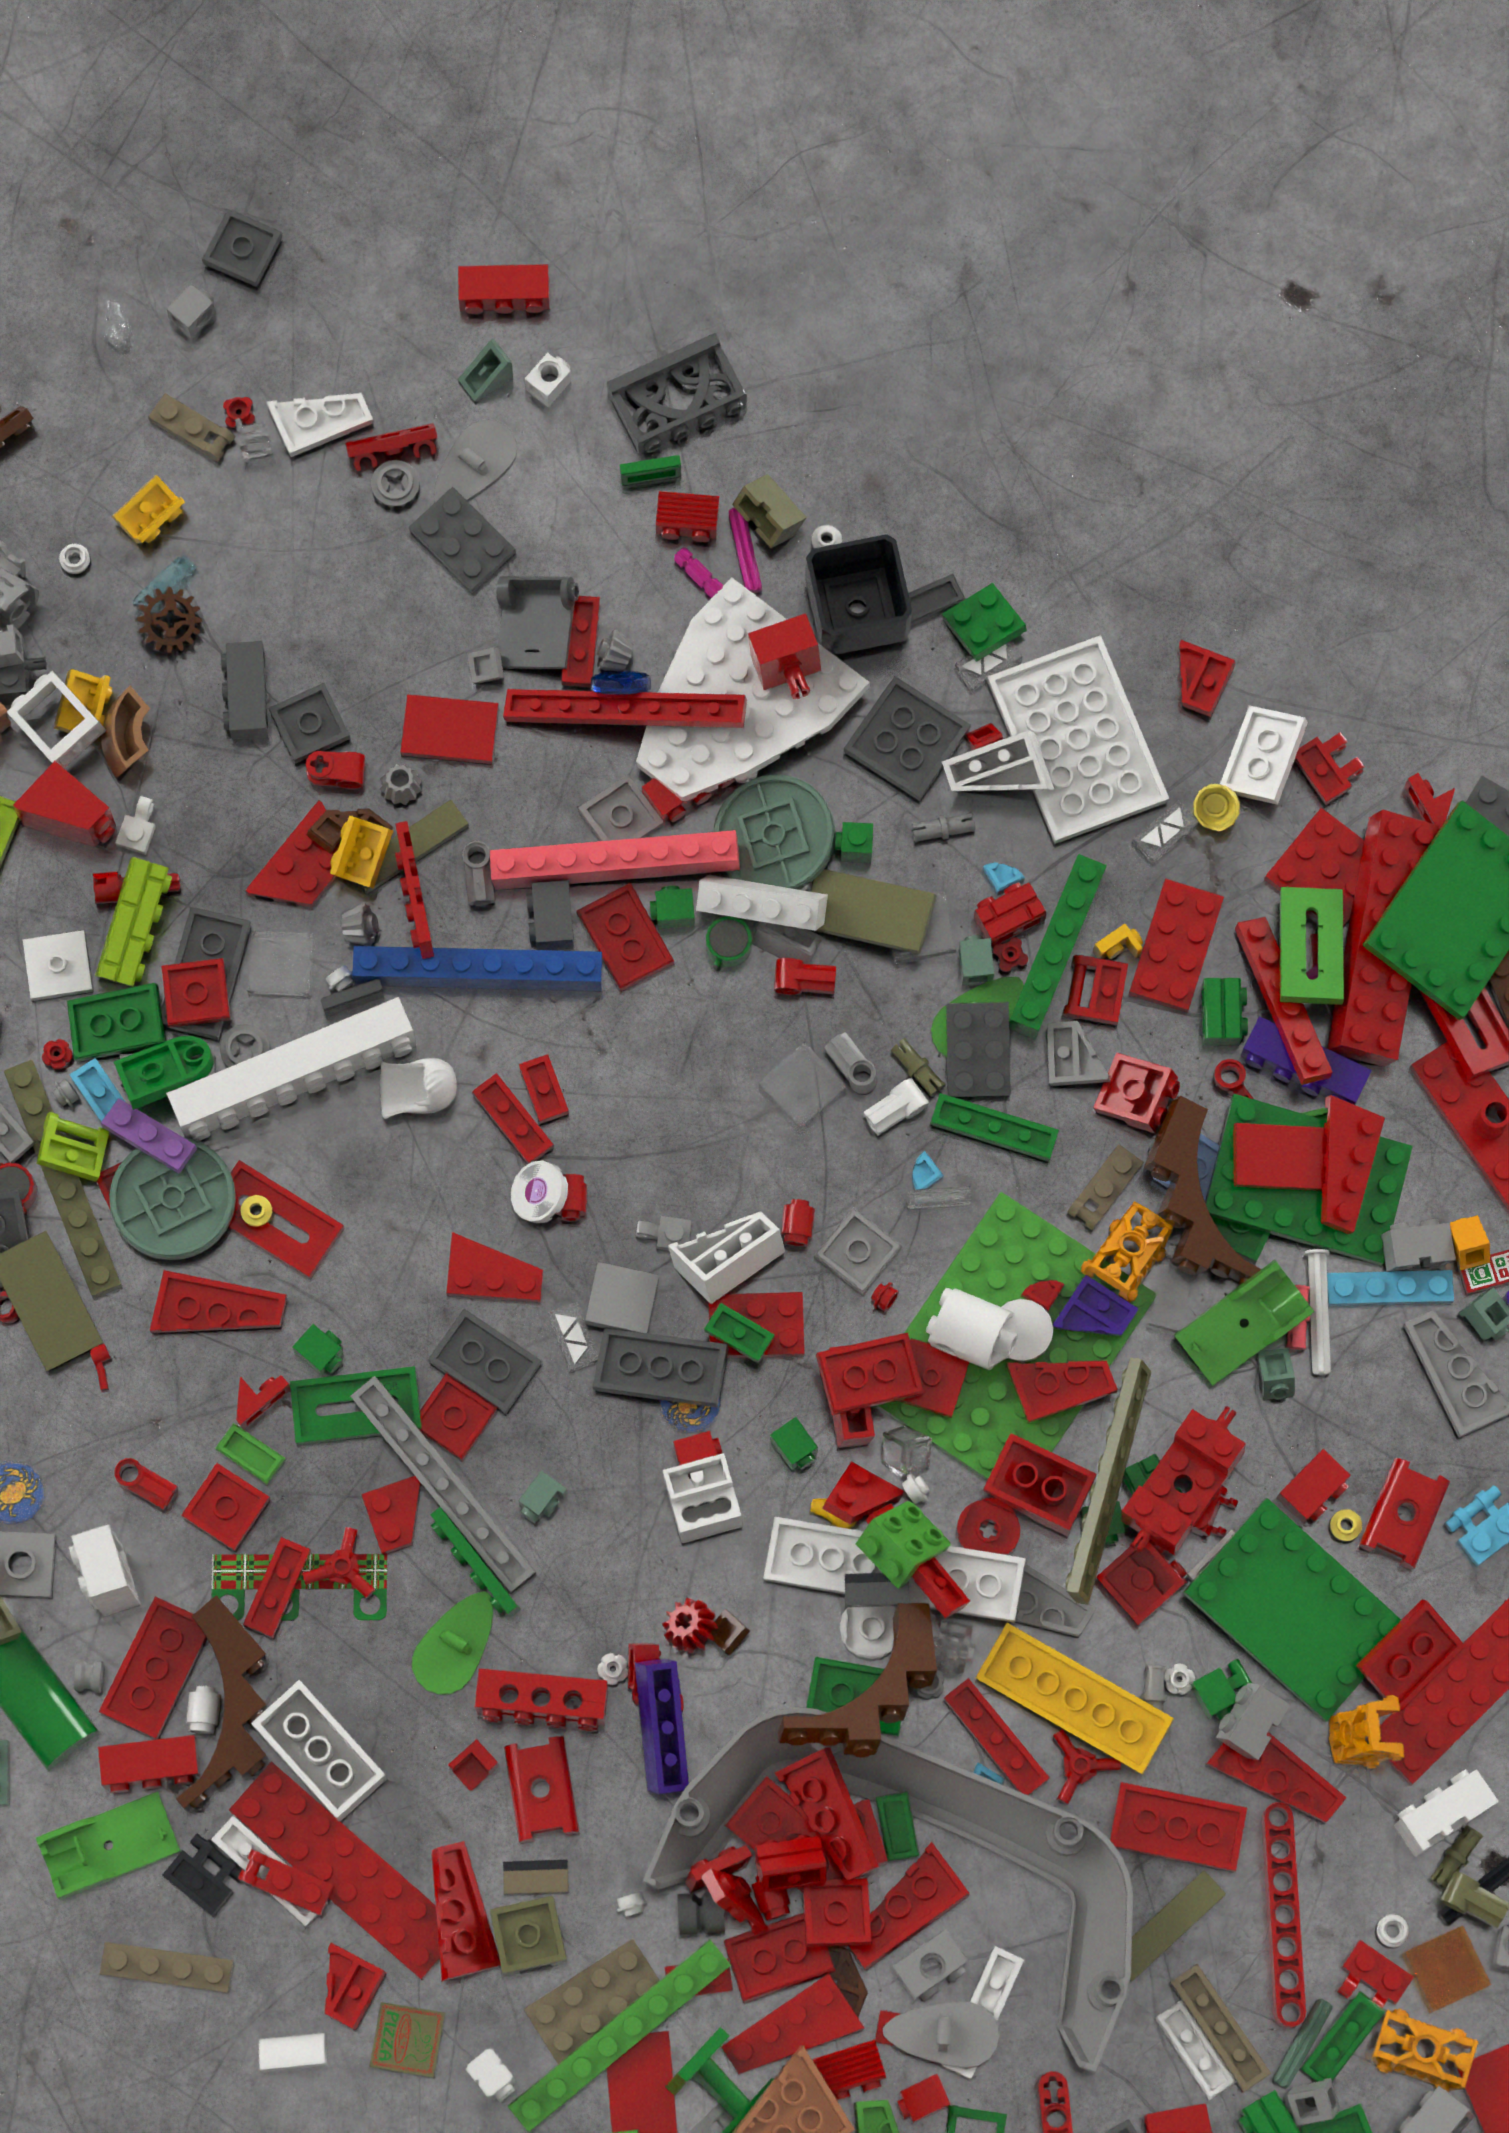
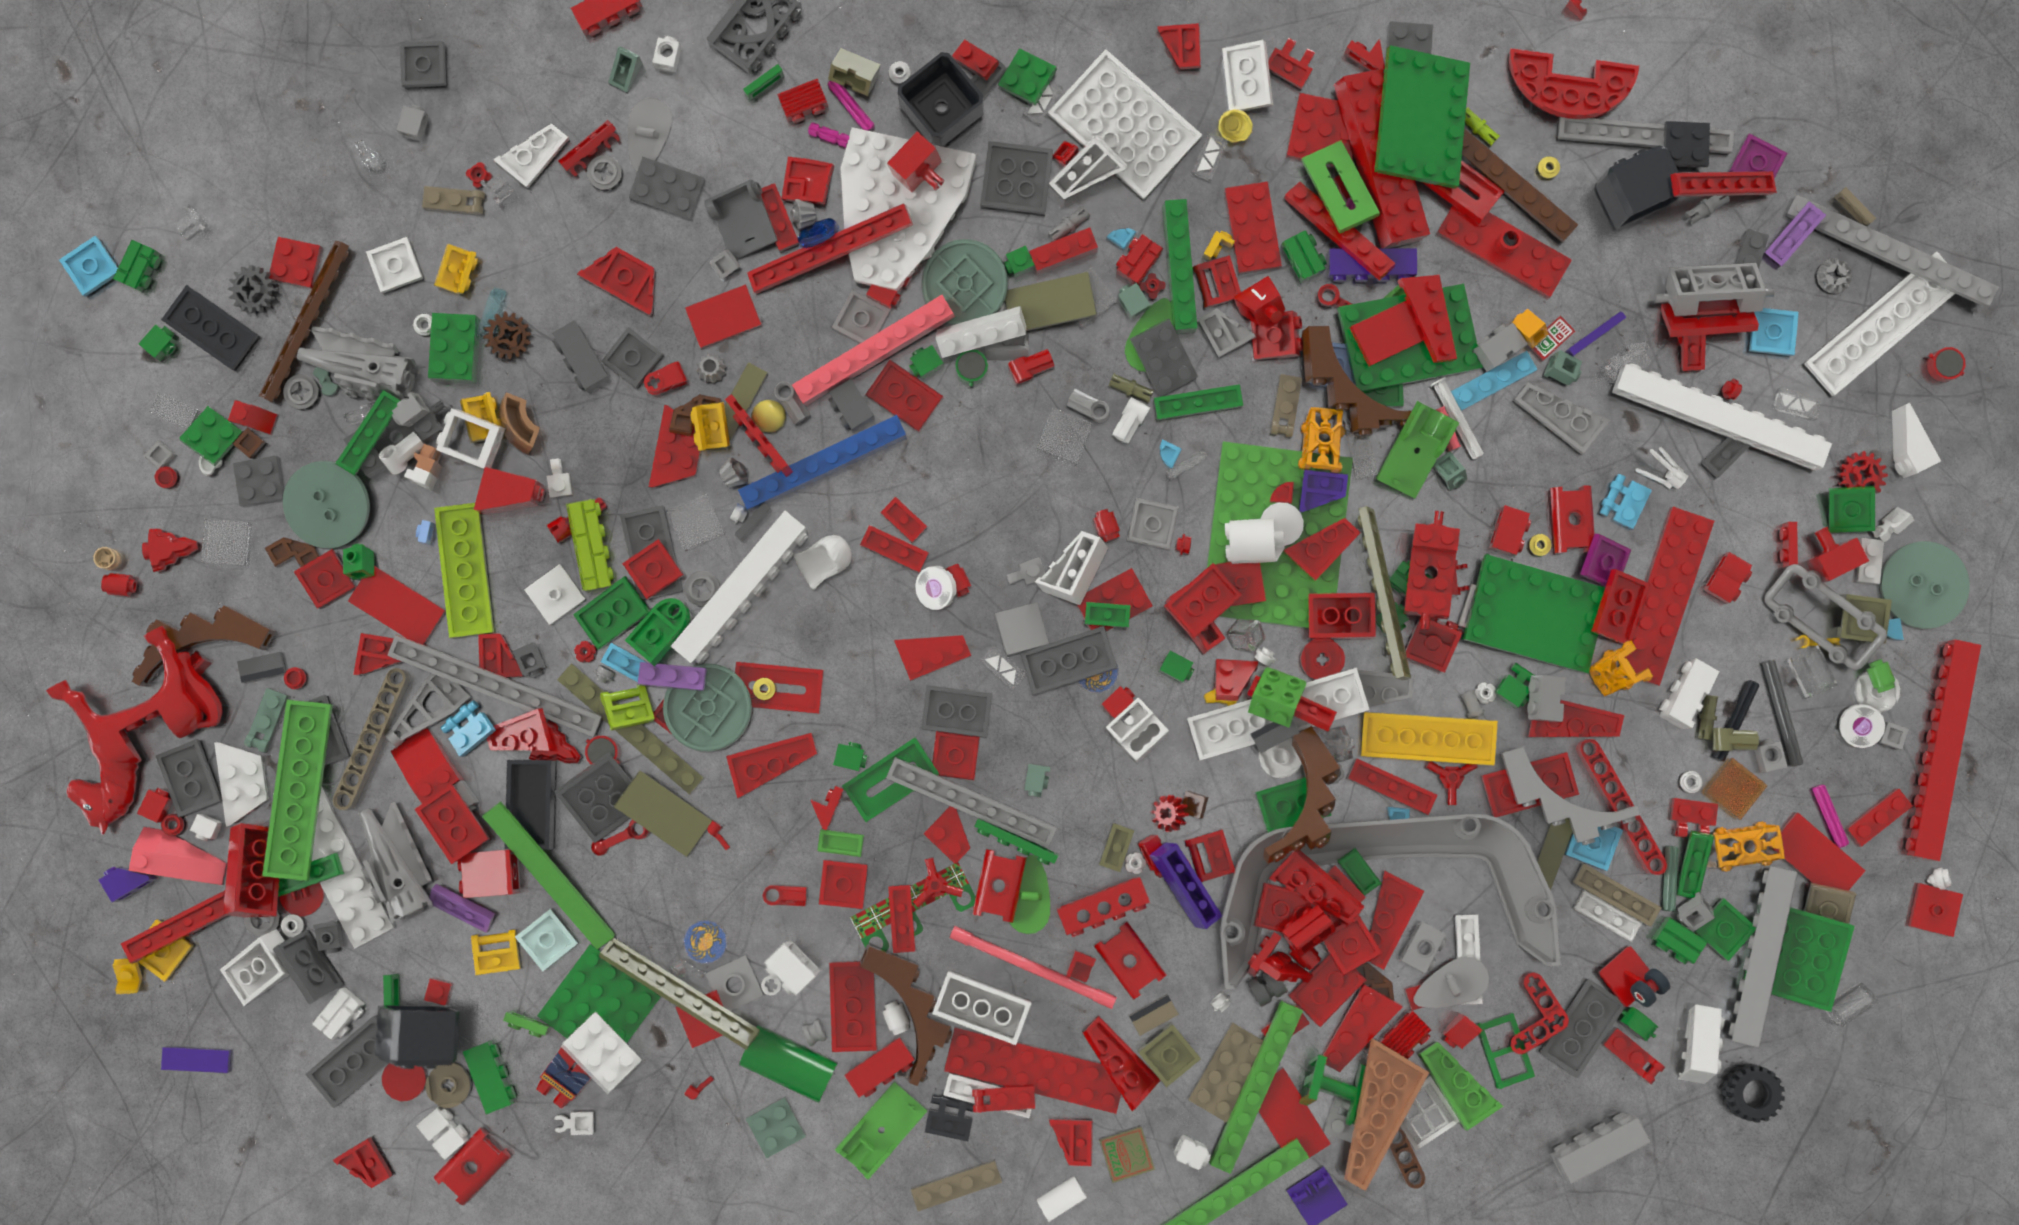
camera: 25 degrees left, 10 degrees up
none -> white plate [366,237,423,294]
none -> green brick [428,313,481,384]
none -> red wing [577,247,655,316]
none -> light yellow hair [751,400,786,433]
none -> white bush [761,975,782,995]
none -> red plate [781,157,834,205]
none -> coral piece [949,926,1117,1009]
none -> red plate [952,39,1000,81]
none -> red piece [972,849,1027,923]
none -> red brick [1029,227,1098,276]
none -> olive plate [1099,823,1135,872]
none -> red plate [1185,829,1235,882]
none -> red torso [1233,276,1285,326]
none -> light grey arch [1501,747,1640,845]
none -> medium azure plate [1564,826,1623,871]
none -> magenta tile [1580,533,1631,587]

